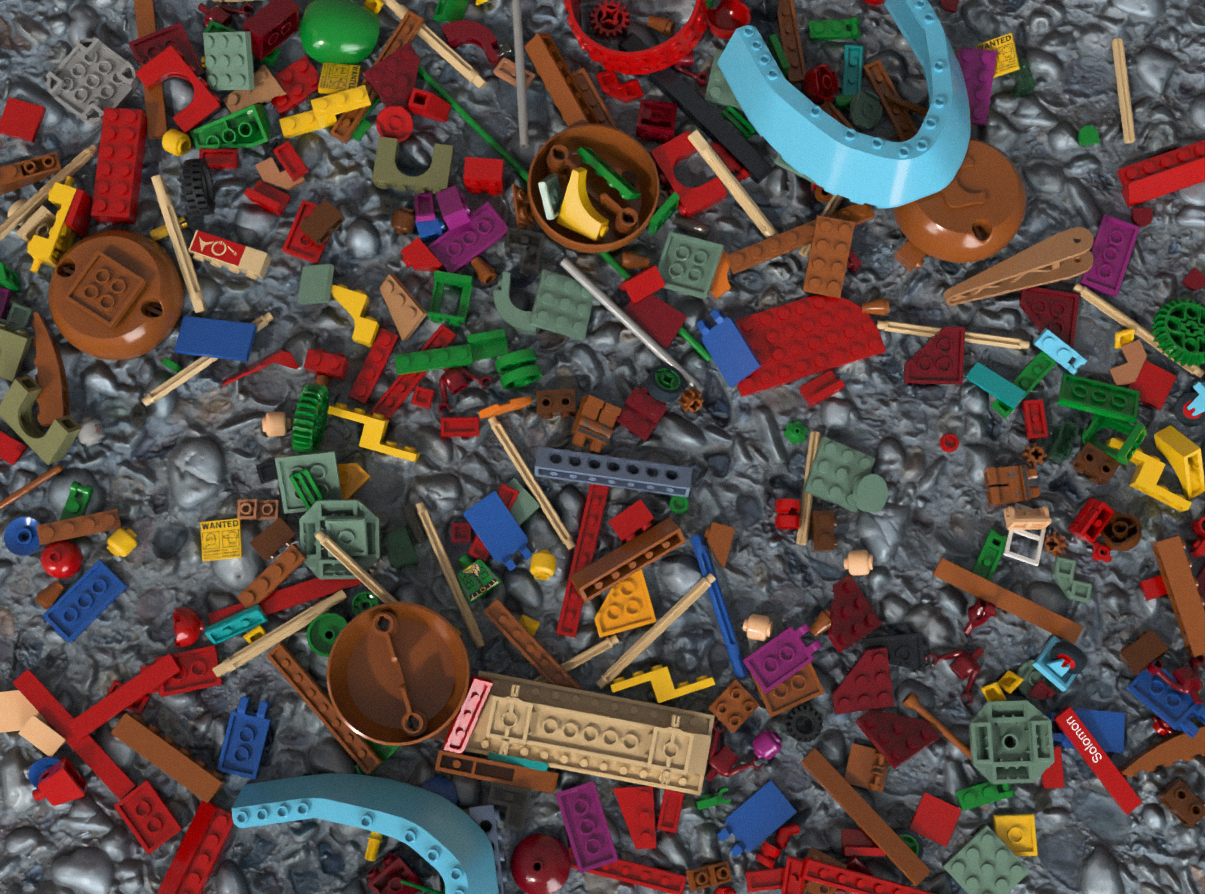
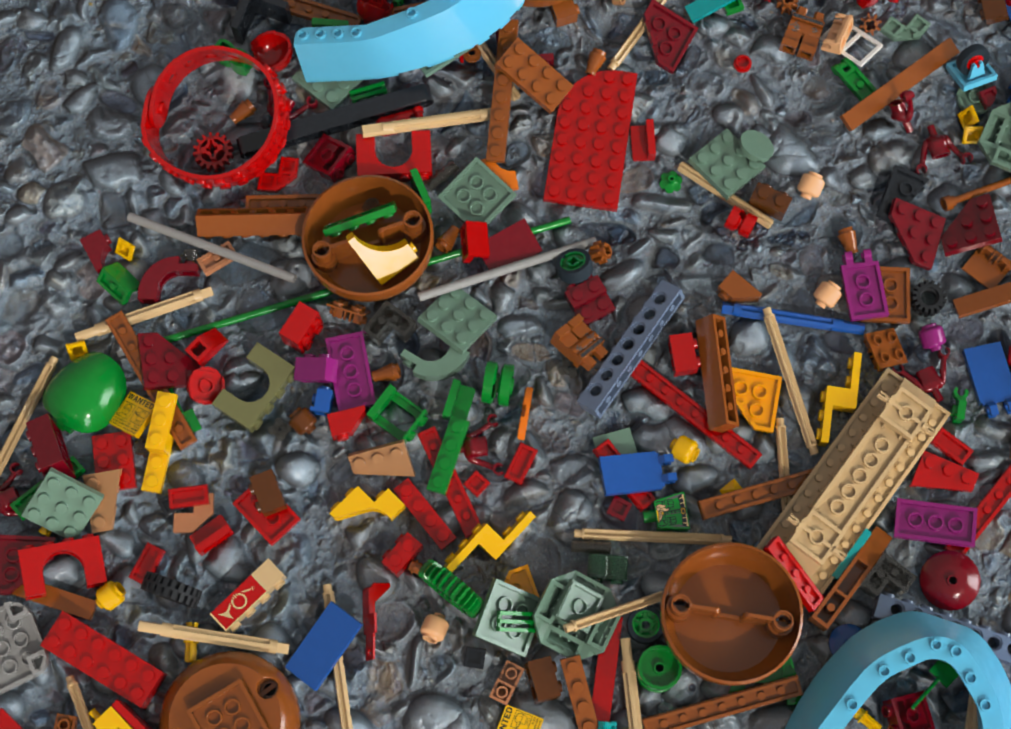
camera: 60 degrees left, 5 degrees down
green tile [160,357,183,373] -> none
green wedge [189,104,270,149] -> none
sand green tile [297,264,334,305] -> none
magenta tile [414,192,436,222] -> none
tan piece [488,416,576,550] -> none
reddish brown brick [536,389,576,420] -> none
sand green tile [538,173,563,220] -> none
green tile [669,496,689,514] -> none
blue tile [696,308,762,387] -> none
dark red plate [828,574,882,653] -> none

